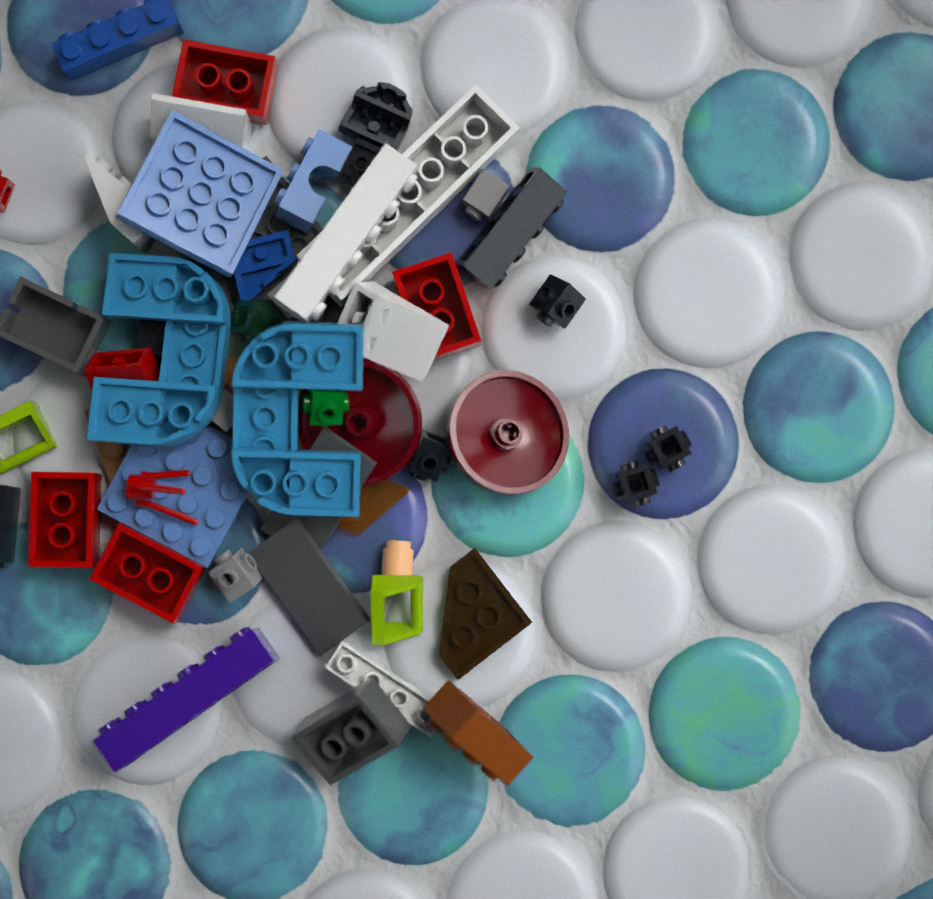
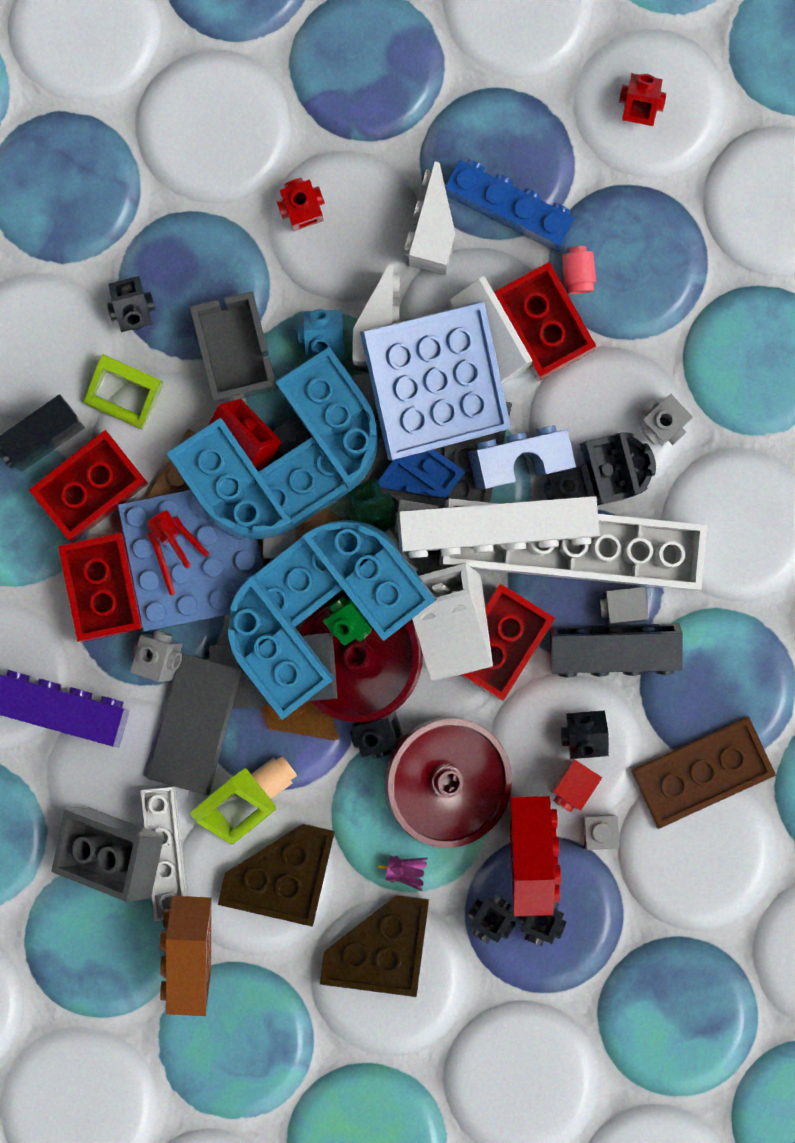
camera: 50 degrees right, 0 degrees up
none -> dark azure brick [298,309,344,356]
none -> dark brown plate [320,895,429,997]
none -> flat silver piece [378,856,428,891]
none -> white slope [404,162,455,276]
none -> red brick [510,796,561,916]
none -> red brick [550,759,603,812]
none -> coral brick [562,246,597,294]
none -> light grey brick [583,815,620,850]
none -> reddish brown tile [631,716,776,829]
none -> light grey brick [640,394,693,446]

